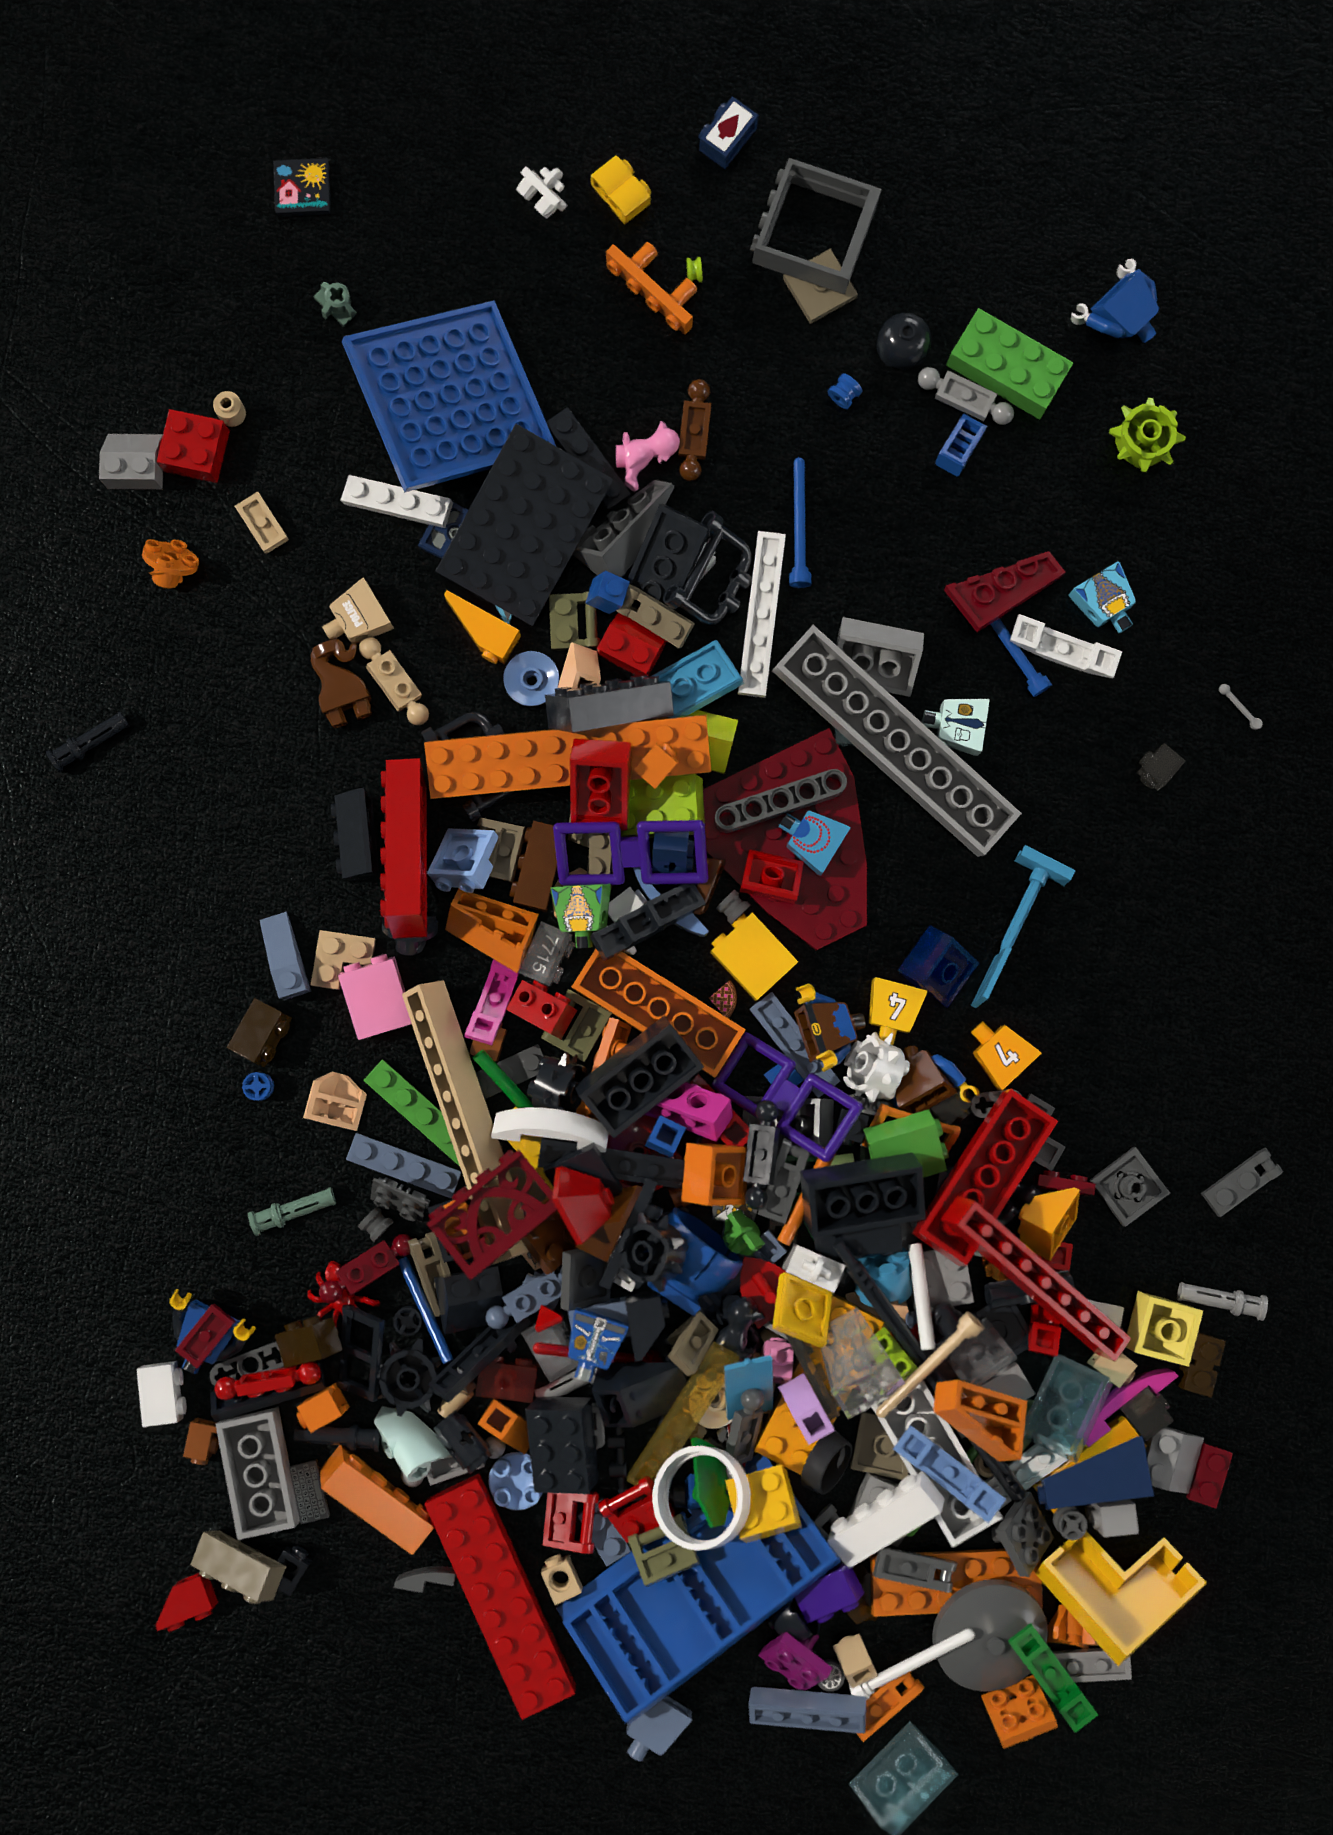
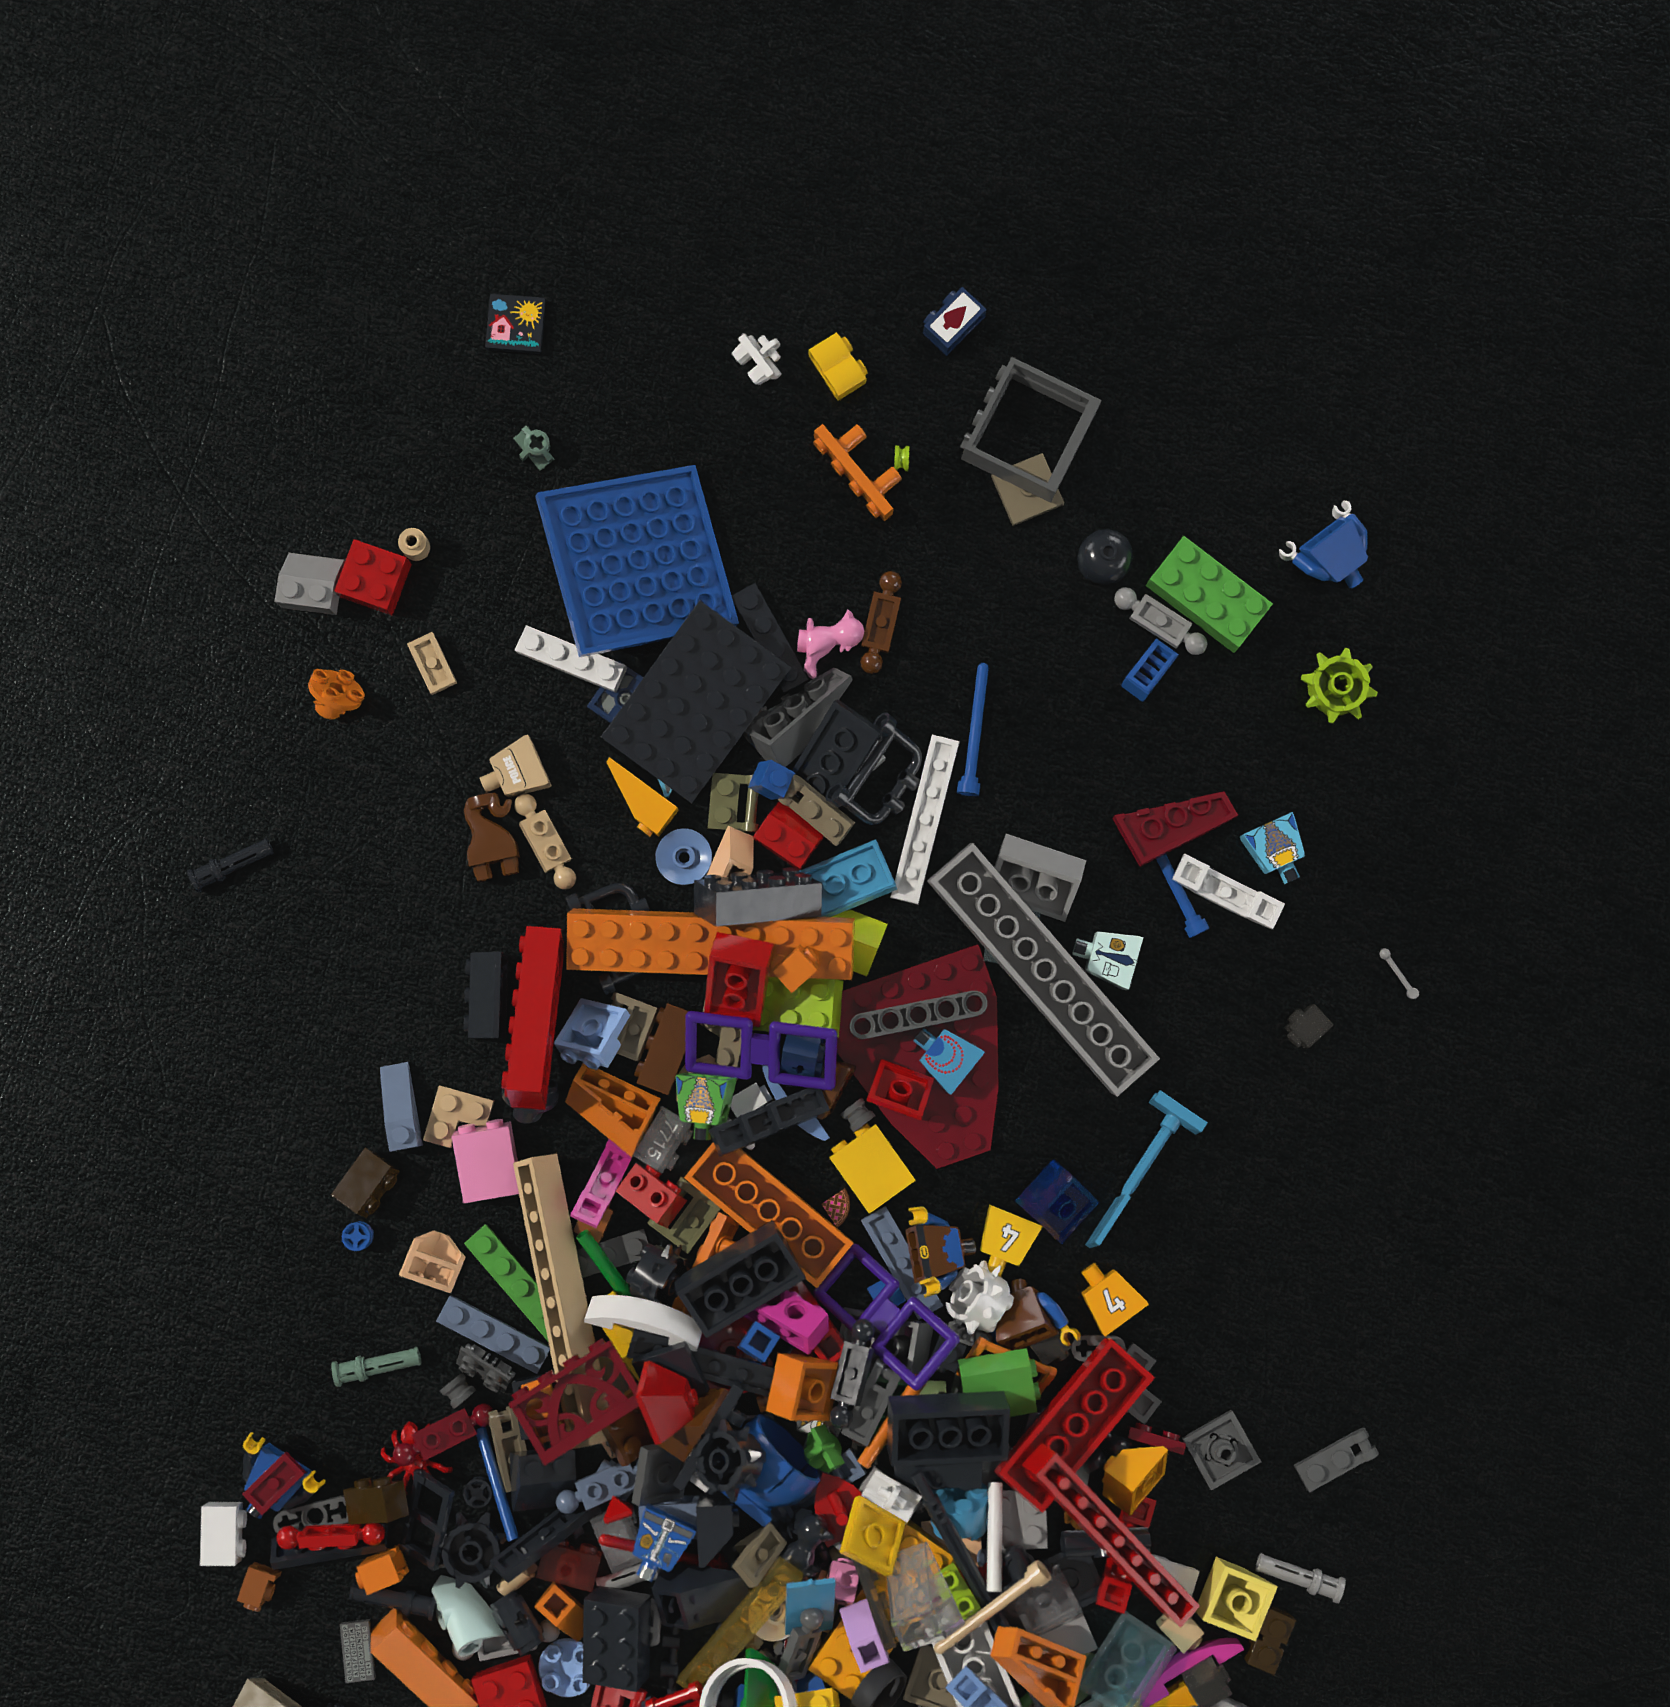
camera: 10 degrees right, 0 degrees up
light grey brick [216,1407,300,1540] -> none
blue wheel [828,374,862,409] -> none

